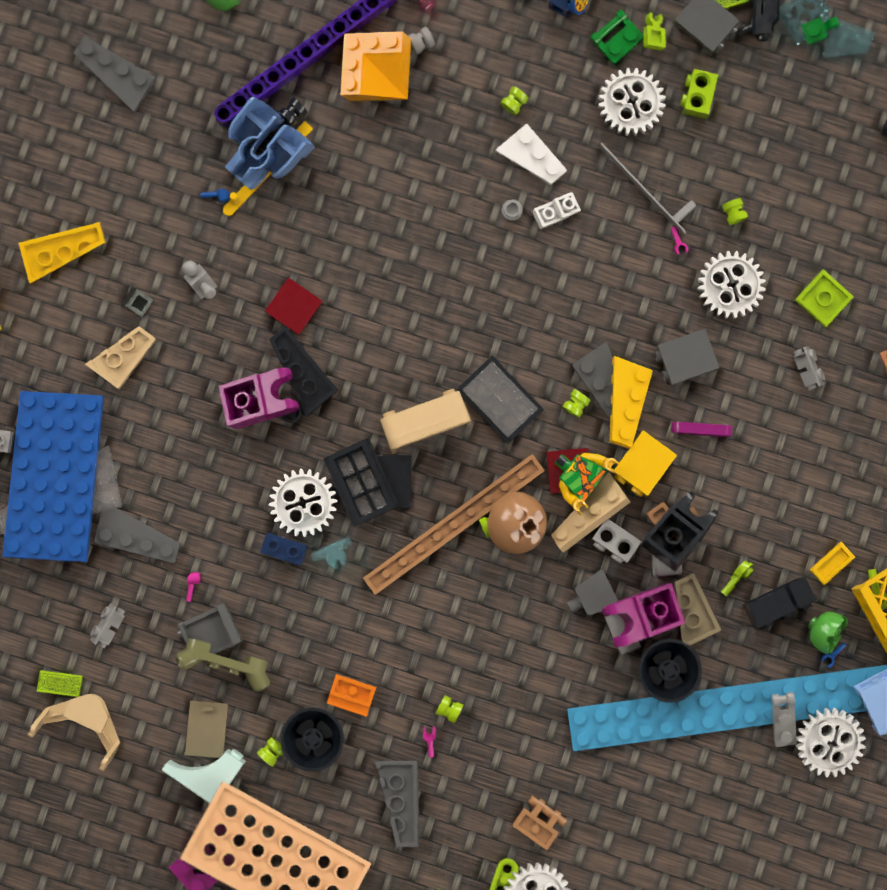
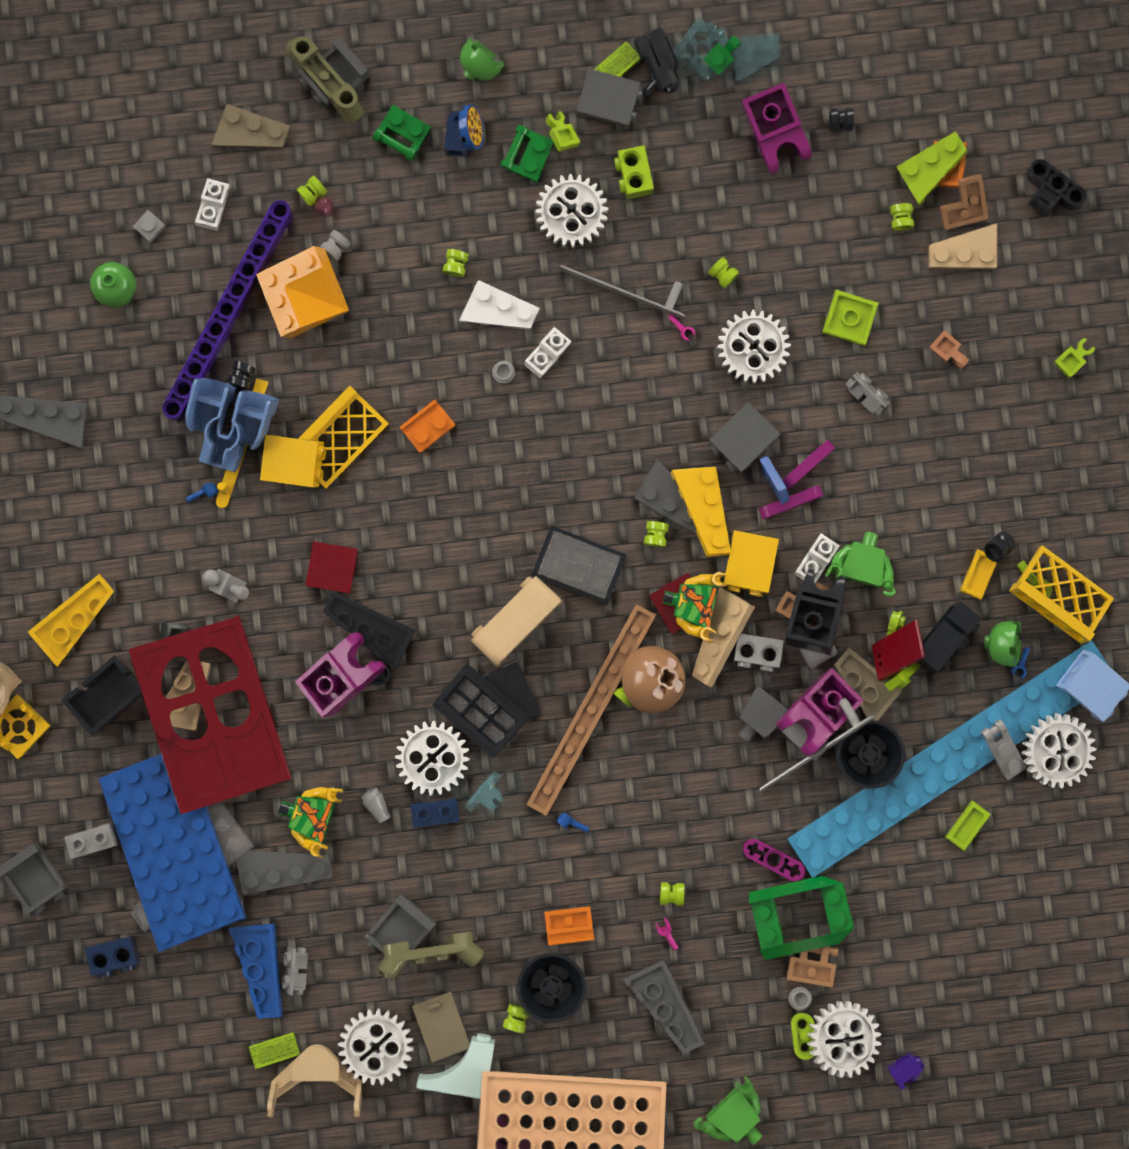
camera: 30 degrees left, 0 degrees up
dark pink hand [186,572,200,602] -> none
none -> black piece [61,655,142,736]
none -> dark red door [128,615,292,815]
none -> blue wing [228,923,283,1019]
none -> yellow panel [260,435,326,487]
none -> torso [278,787,343,858]
none -> yellow fence [298,386,389,488]
none -> white gear [338,1008,414,1085]
none -> light grey cone [361,787,391,823]
none -> orange plate [400,400,456,454]
none -> blue hand [556,813,589,832]
none -> magenta brick [741,83,812,174]
none -> magenta beam [743,838,805,881]
none -> green wedge [749,876,855,960]
none -> tile [759,456,789,504]
none -> light grey piece [759,698,875,790]
none -> magenta beam [782,440,836,491]
none -> light grey plate [788,987,812,1010]
none -> white slope [794,534,840,584]
none -> bright green torso [825,532,896,597]
none -> dark red container [872,620,925,682]
none -> lime plate [884,662,921,691]
none -> lime tile [945,800,991,851]
none -> black wheel [984,532,1015,563]

